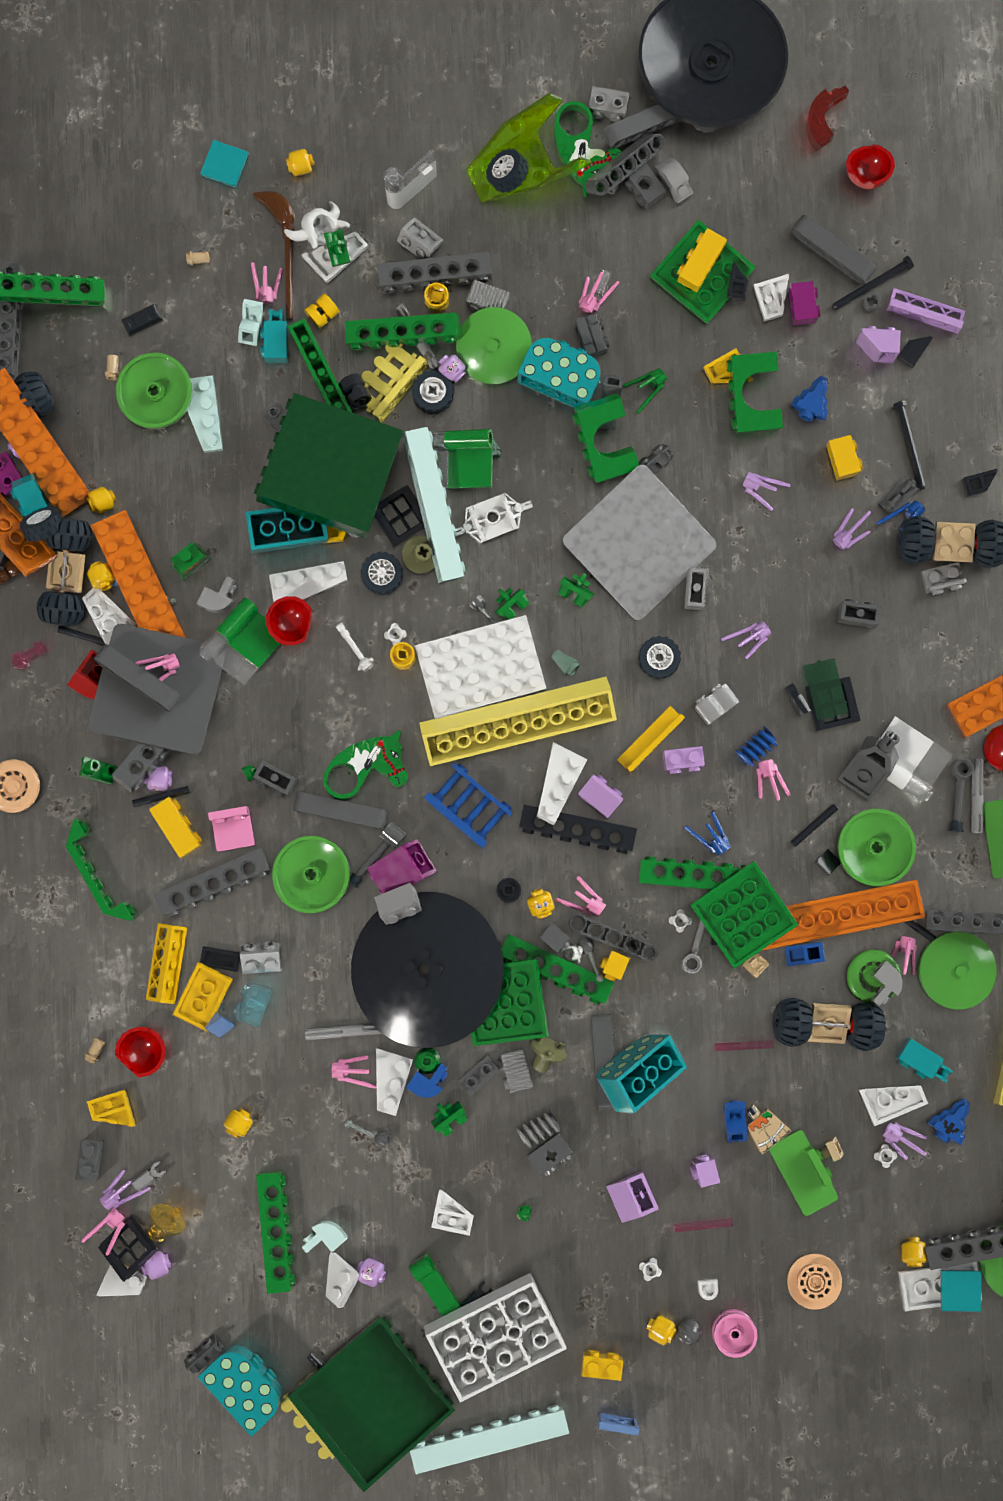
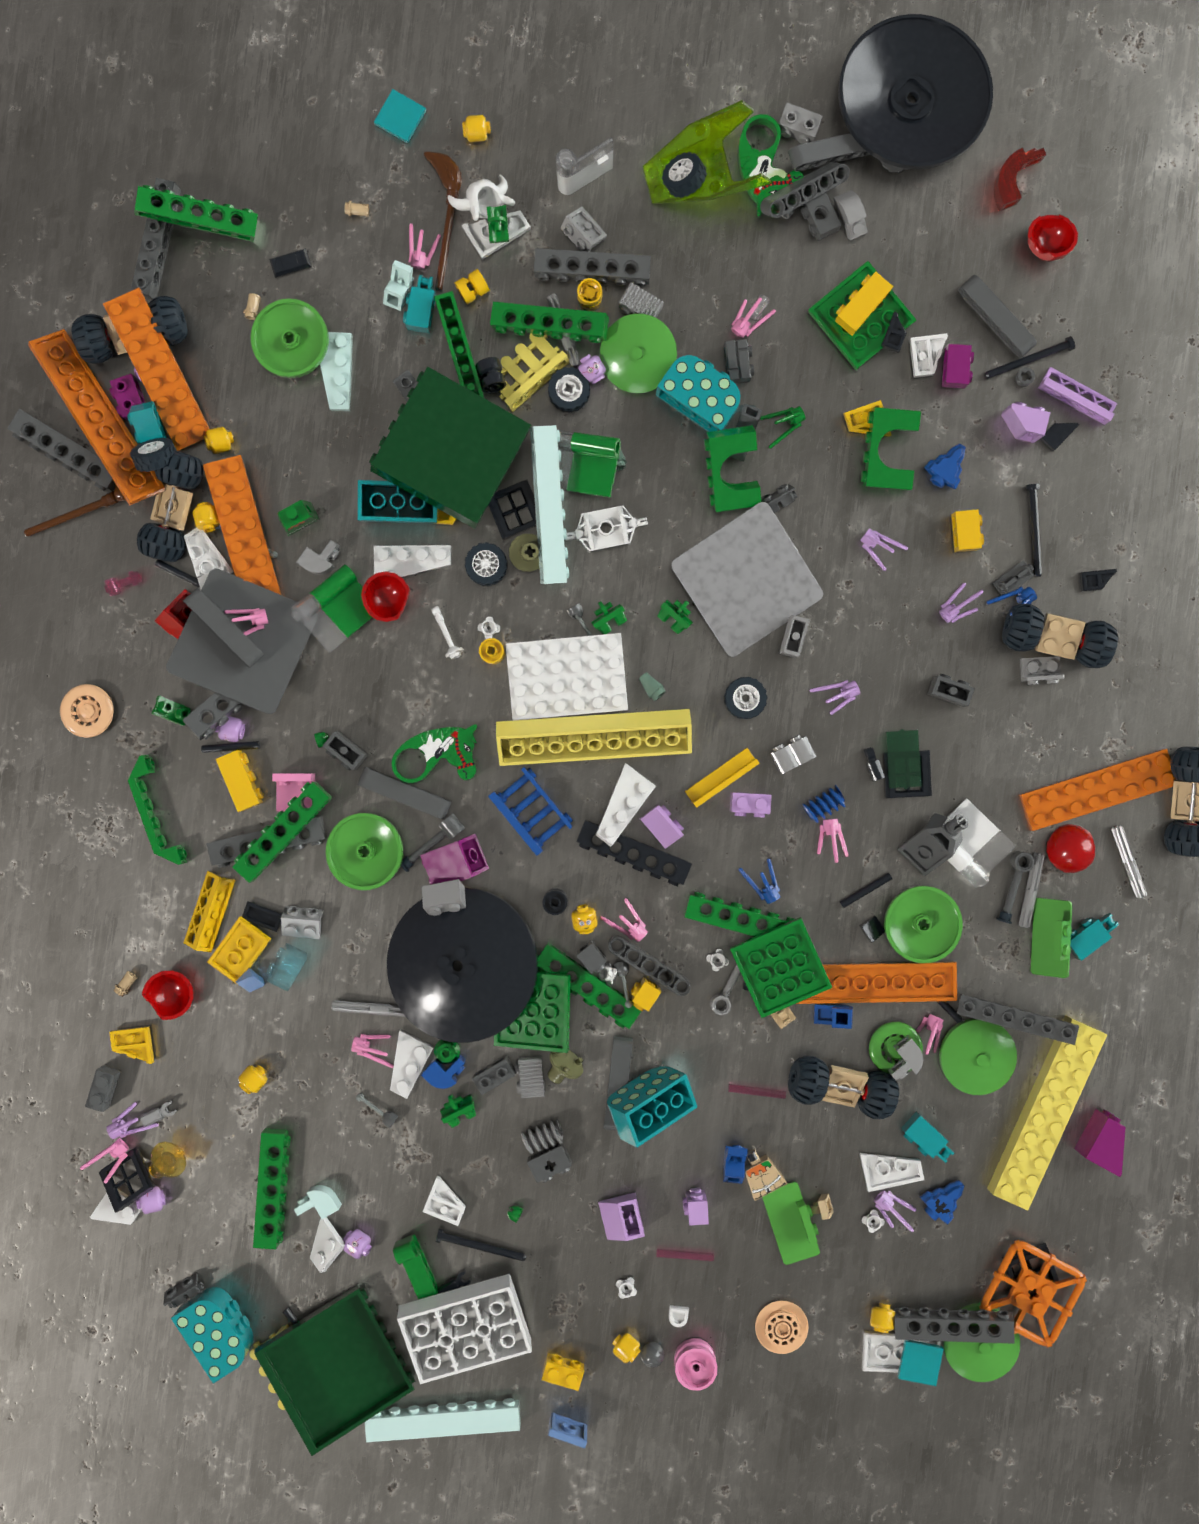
camera: 10 degrees right, 5 degrees up
none -> green brick [232,782,333,883]
none -> black bar [435,1229,526,1261]

